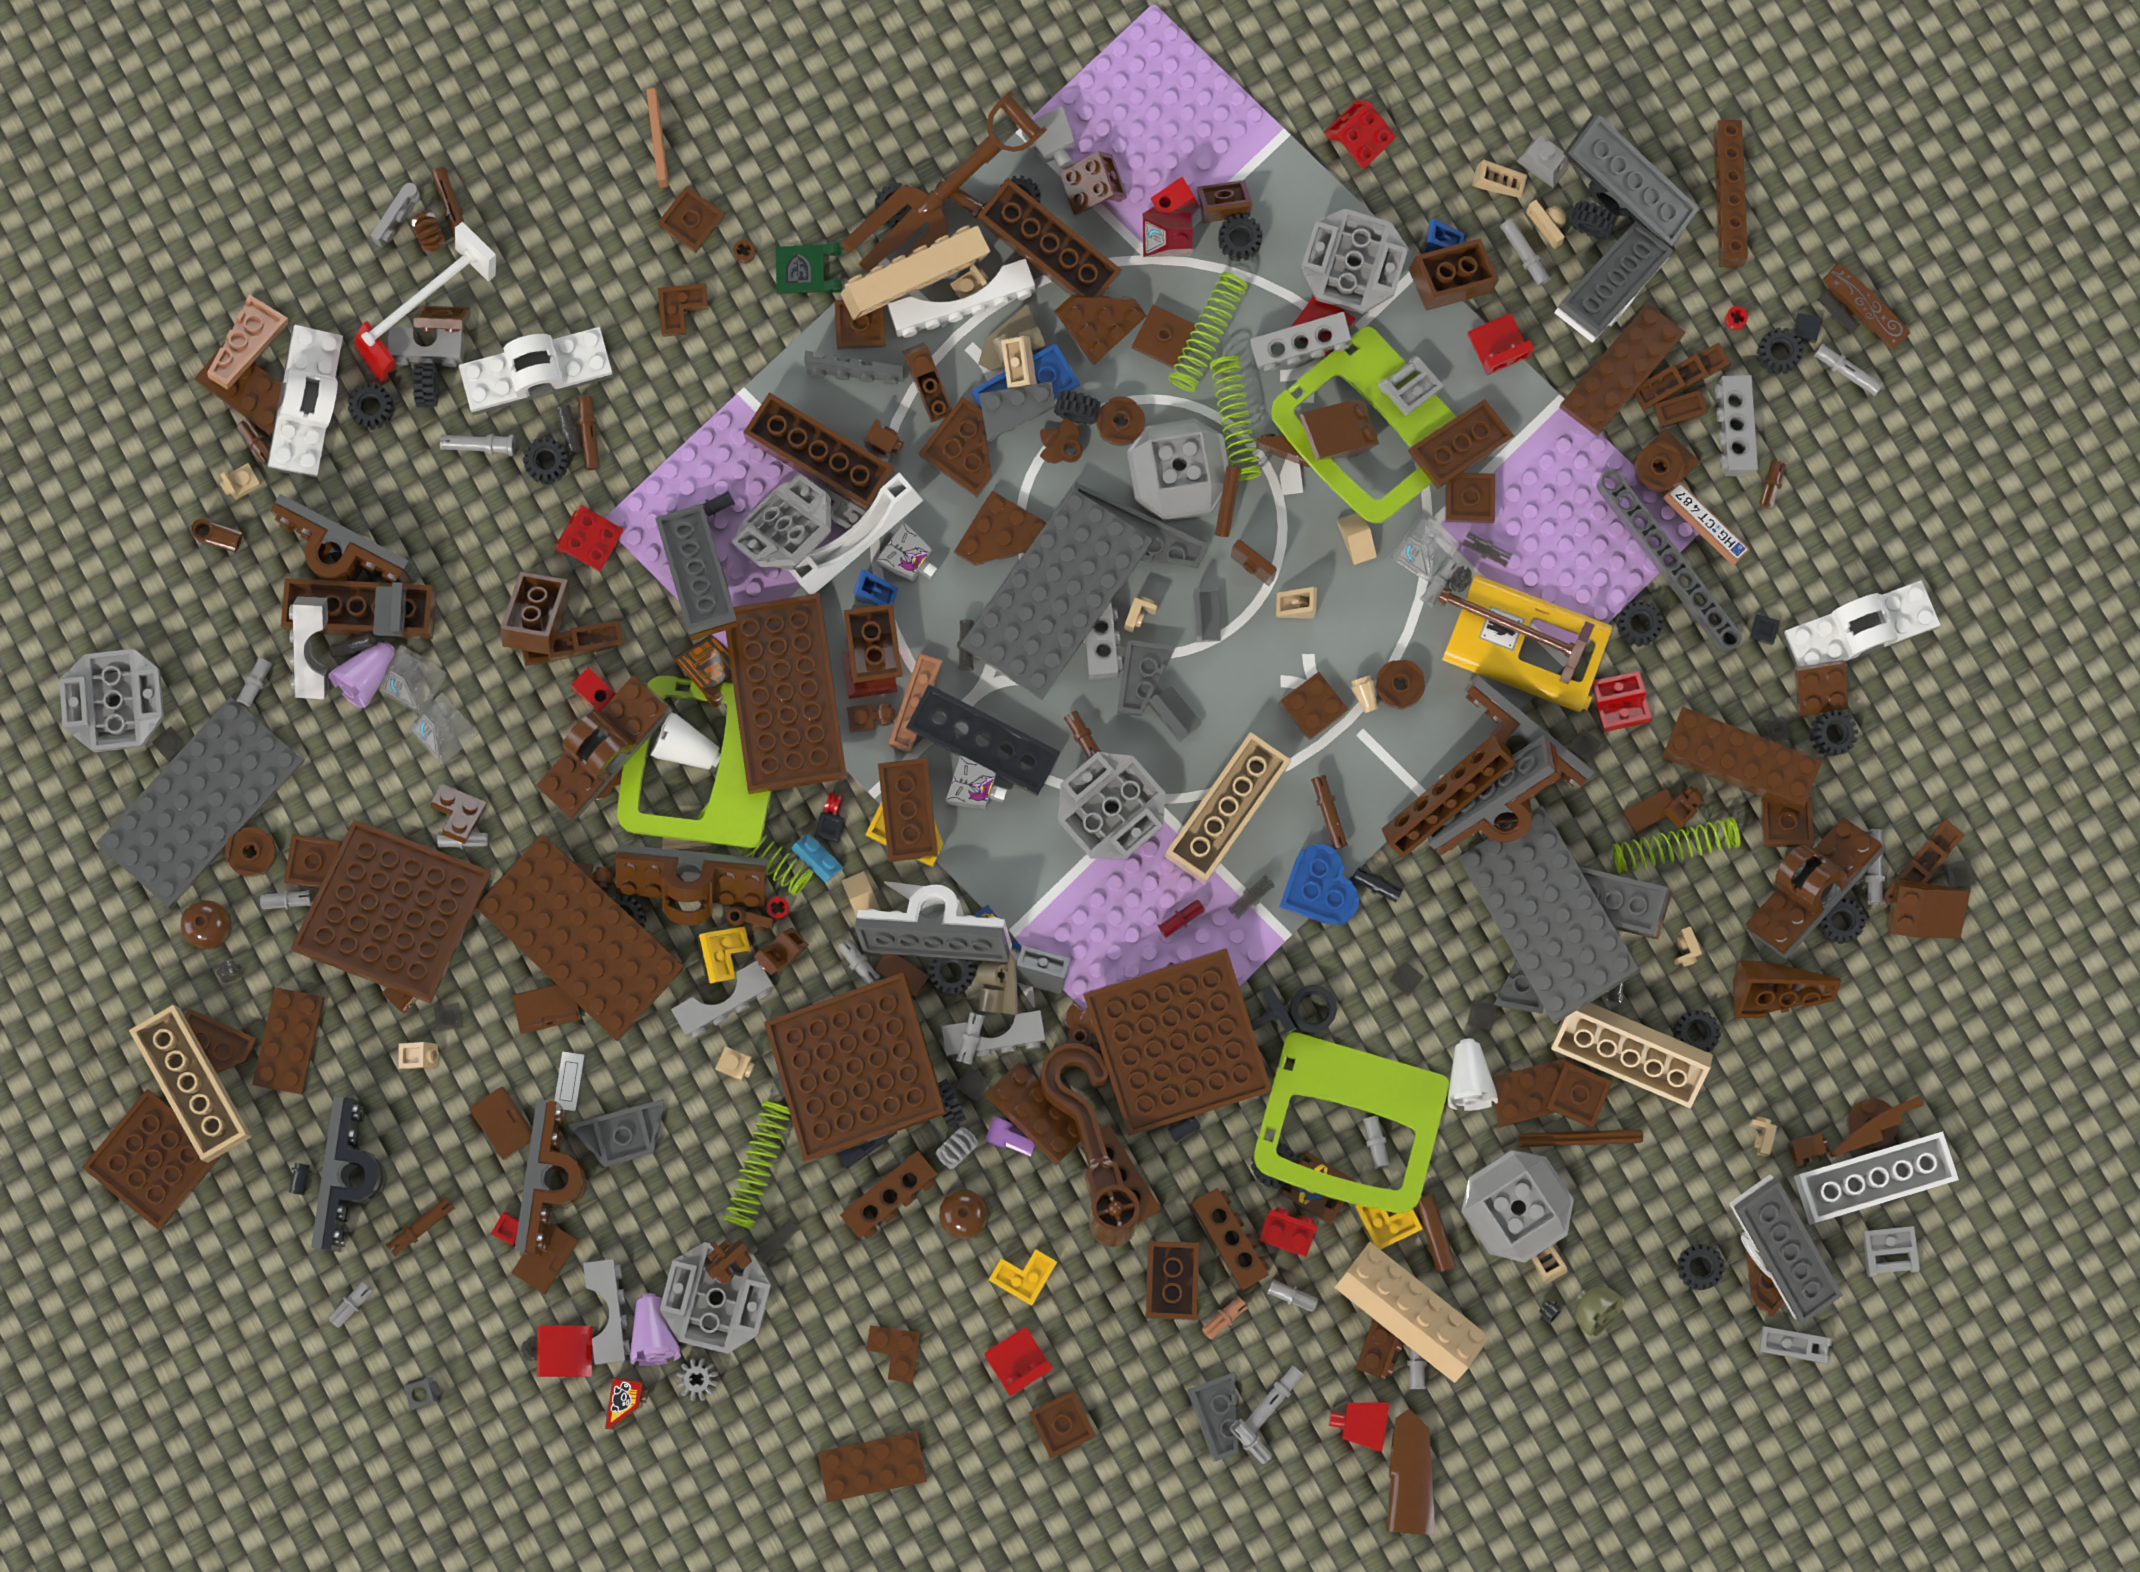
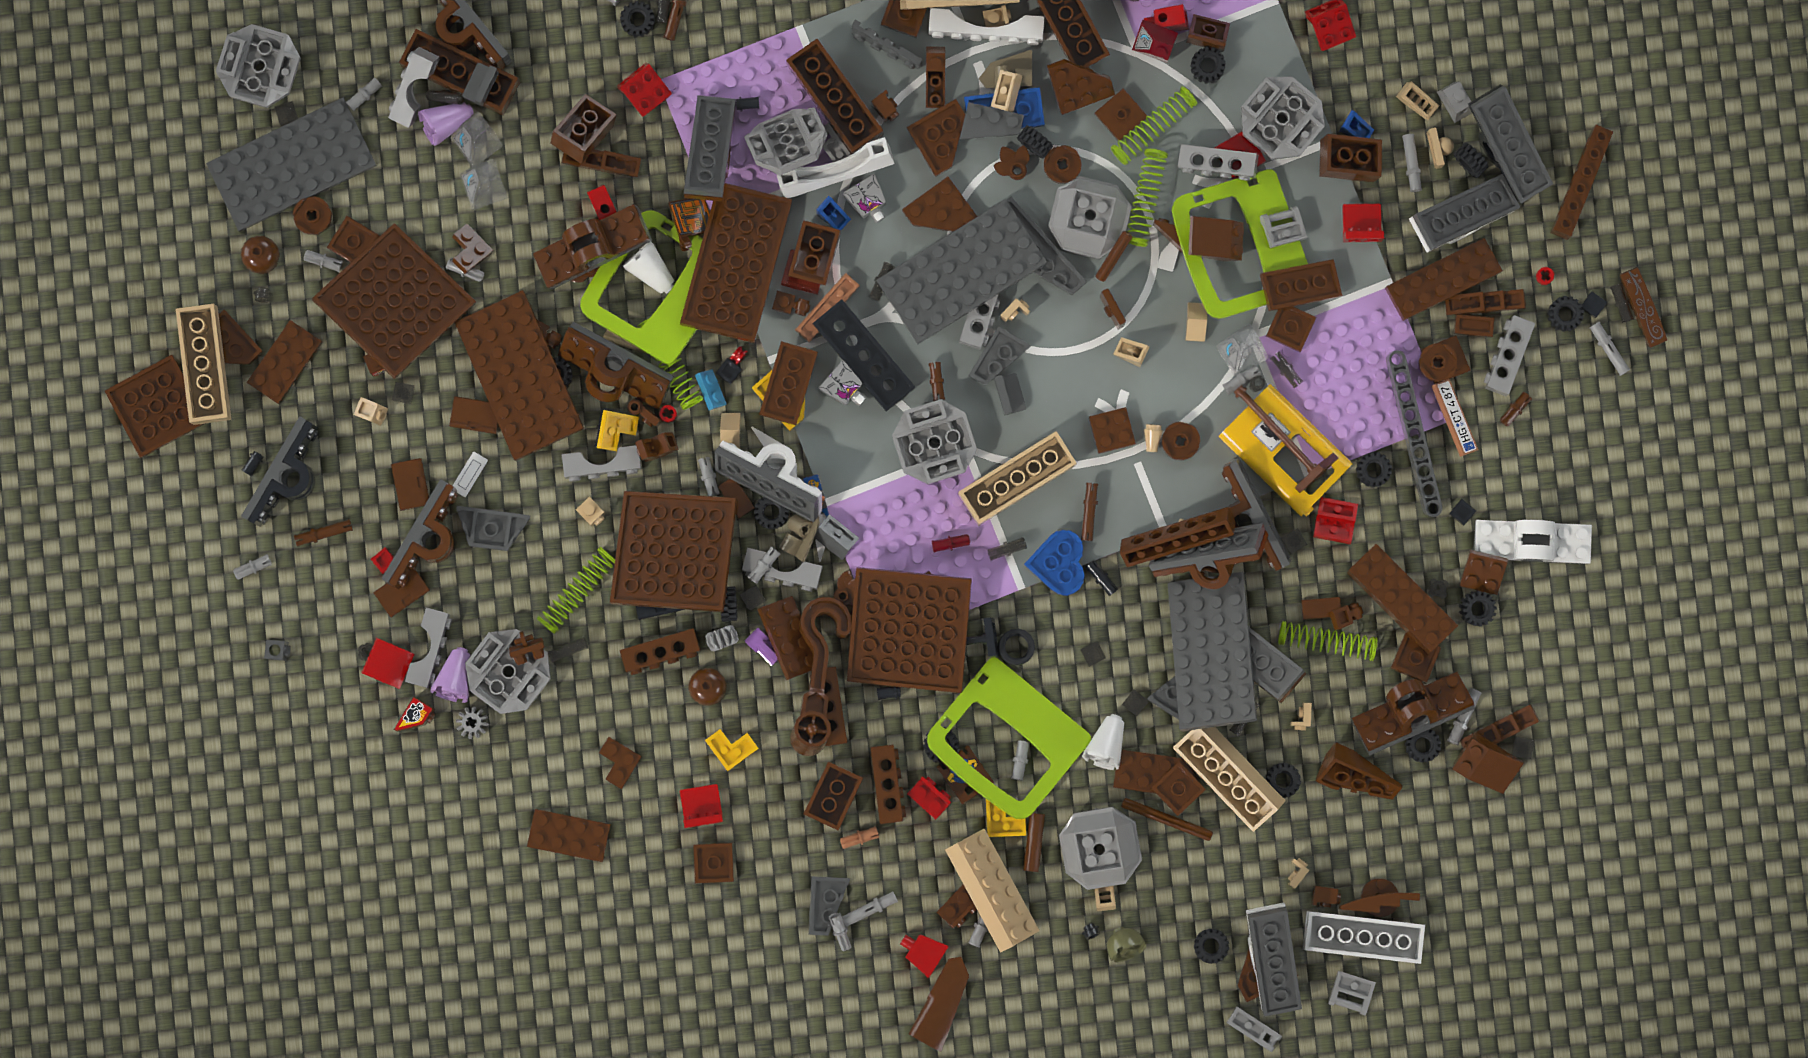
camera: 25 degrees right, 5 degrees up
dark grey panel [1193,588,1221,642] -> none
light grey axle [1267,1279,1318,1312] -> none

